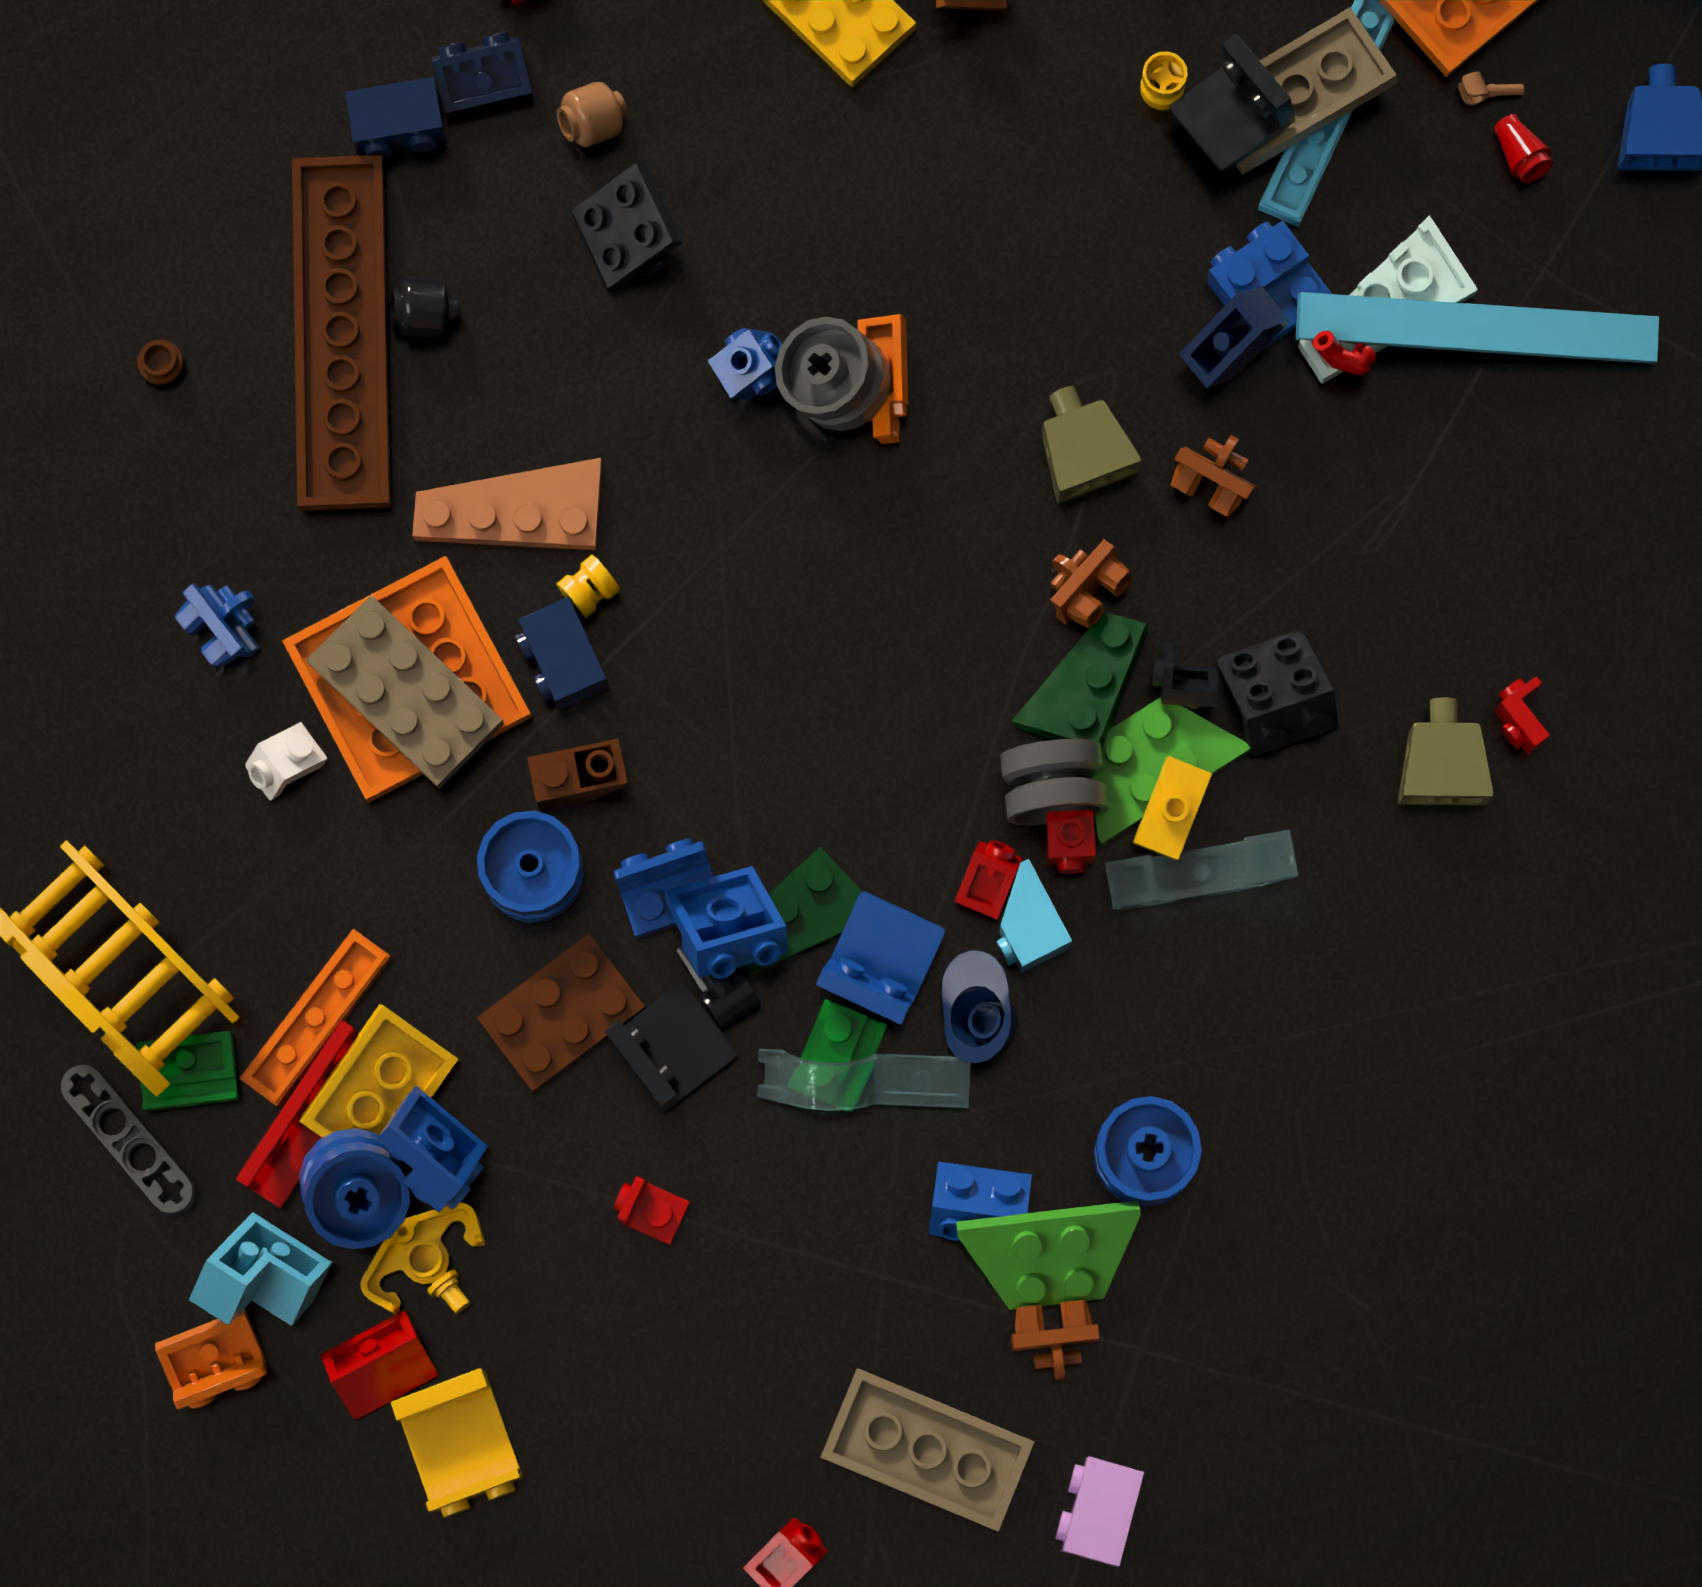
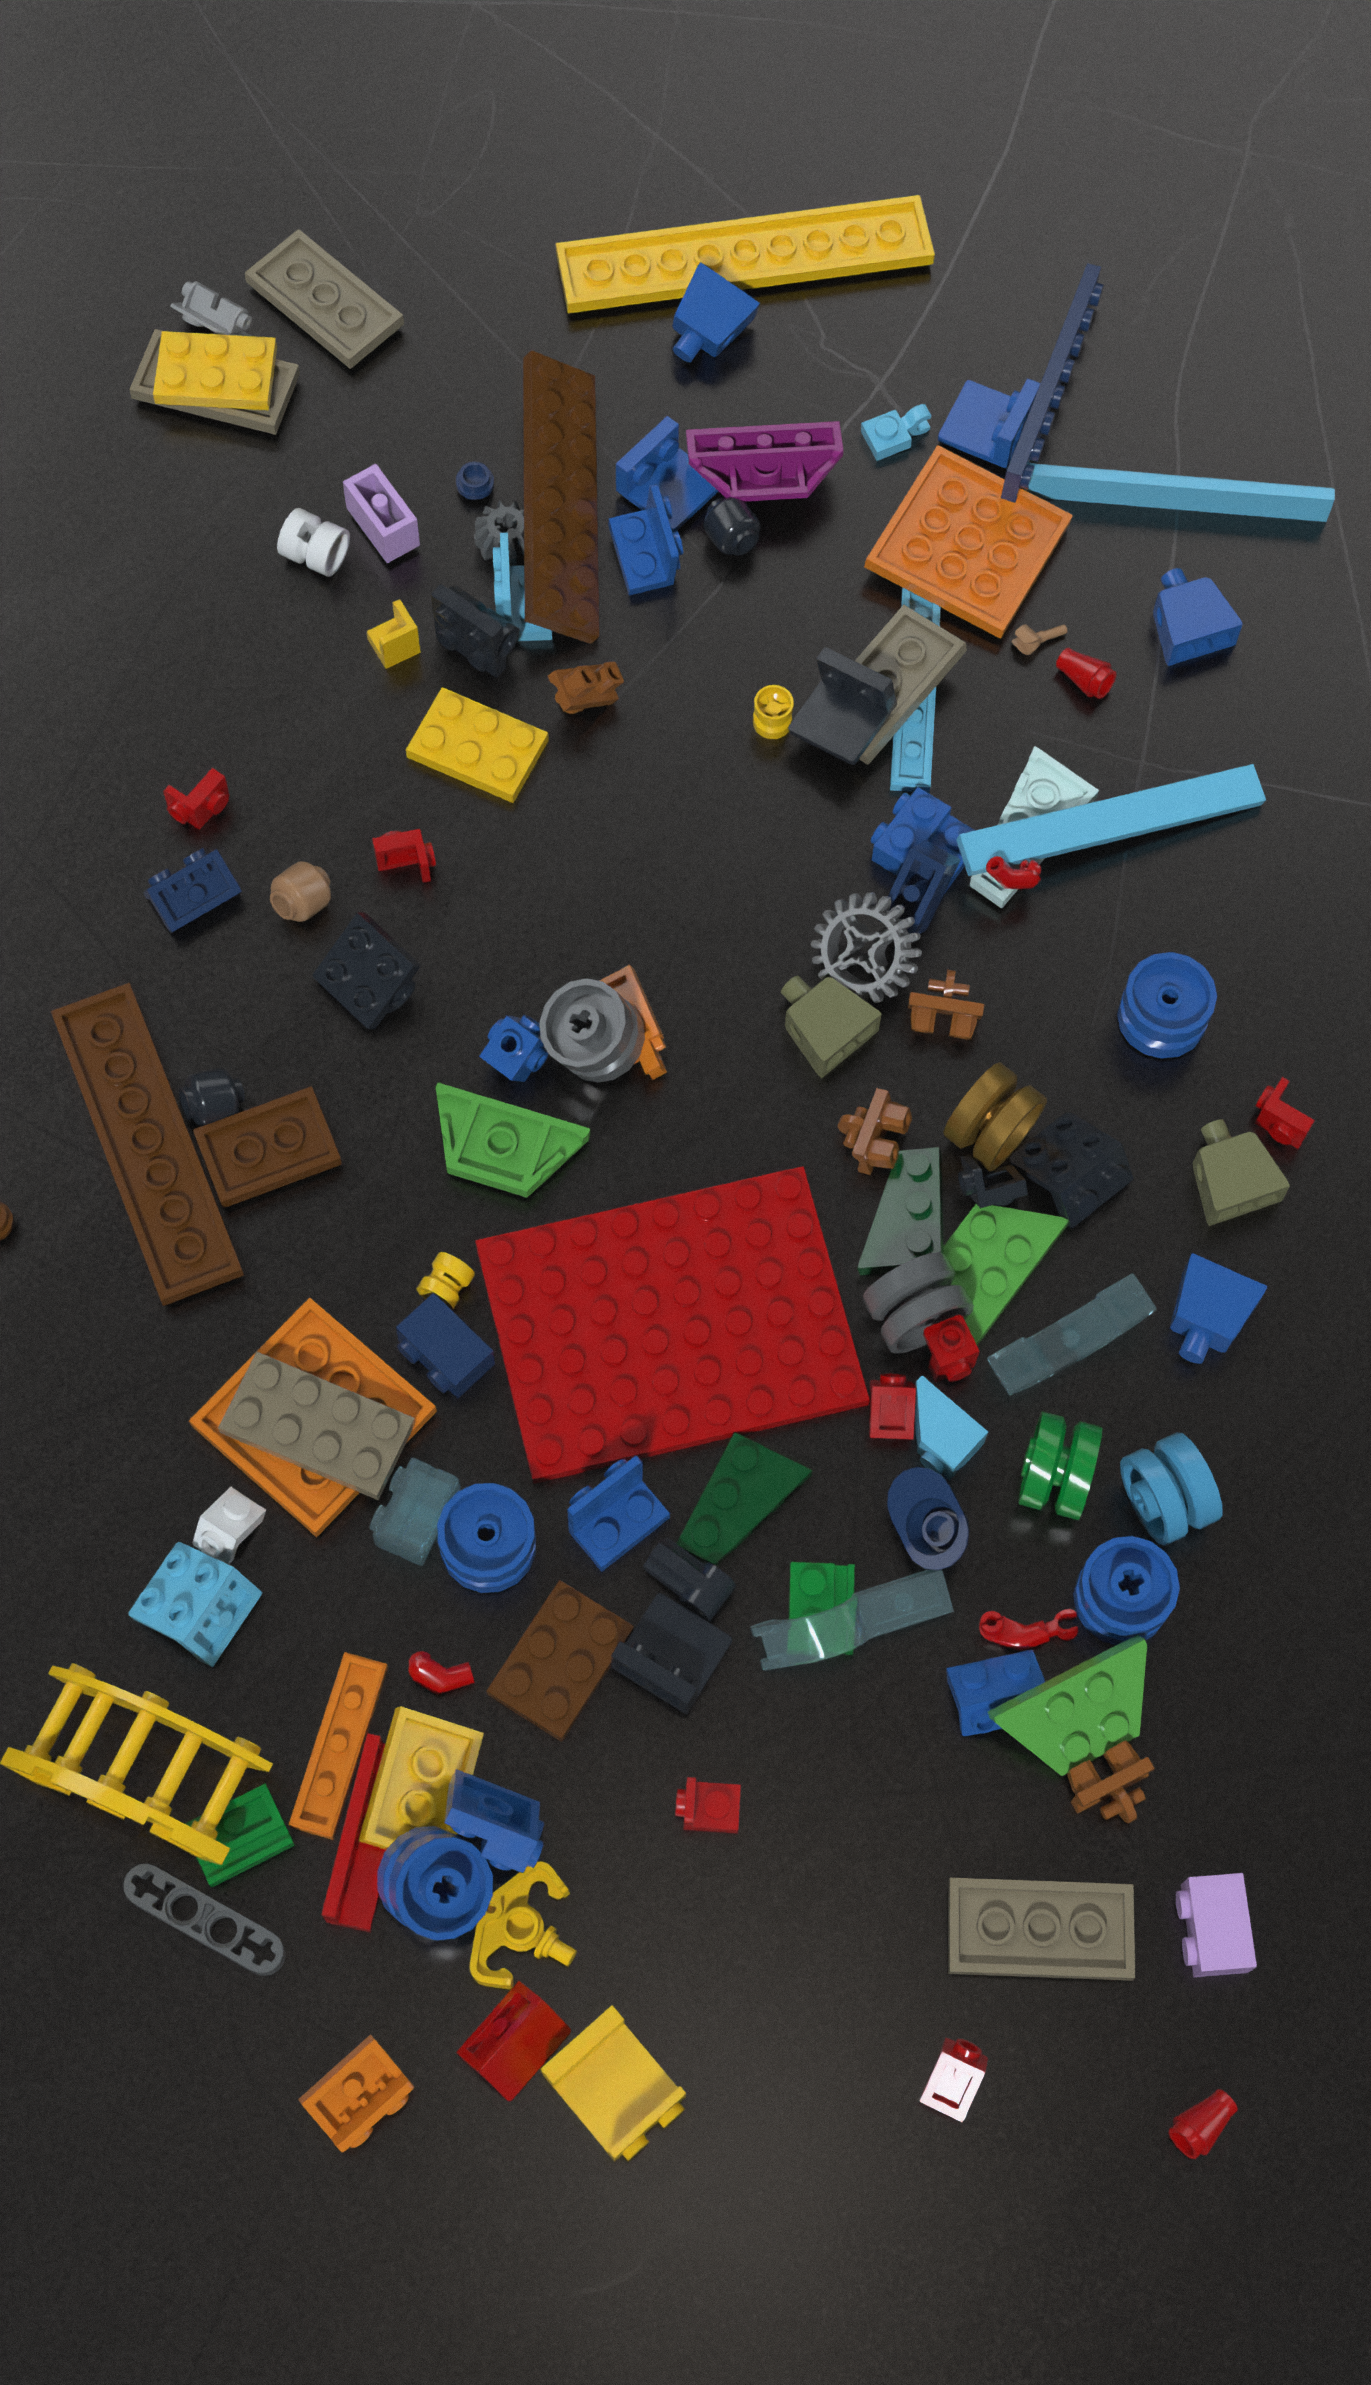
camera: 25 degrees left, 10 degrees down
blue hips [175,584,260,667] -> none
medium azure brick [189,1212,332,1326] -> none
dark blue brick [345,77,447,159] -> none
nougat wing [412,458,602,550] -> none
reddish brown slope [527,738,628,813] -> none
blue plate [665,866,787,979] -> none
blue bracket [816,891,945,1024] -> none
yellow plate [1133,756,1212,860] -> none
none -> medium azure bracket [129,1542,262,1667]
none -> reddish brown plate [193,1086,342,1208]
none -> clear light blue brick [370,1458,461,1566]
none -> red bracket [372,829,436,883]
none -> red arm [408,1651,475,1694]
none -> bright green wing [436,1083,591,1198]
none -> red plate [475,1166,870,1484]
none -> light grey gear [811,892,922,1003]
none -> pearl gold wheel [943,1062,1047,1171]
none -> red arm [979,1609,1078,1651]
none -> green wheel [1018,1411,1103,1520]
none -> blue wheel [1117,952,1217,1059]
none -> dark azure wheel [1120,1432,1223,1546]
none -> blue torso [1170,1253,1267,1364]

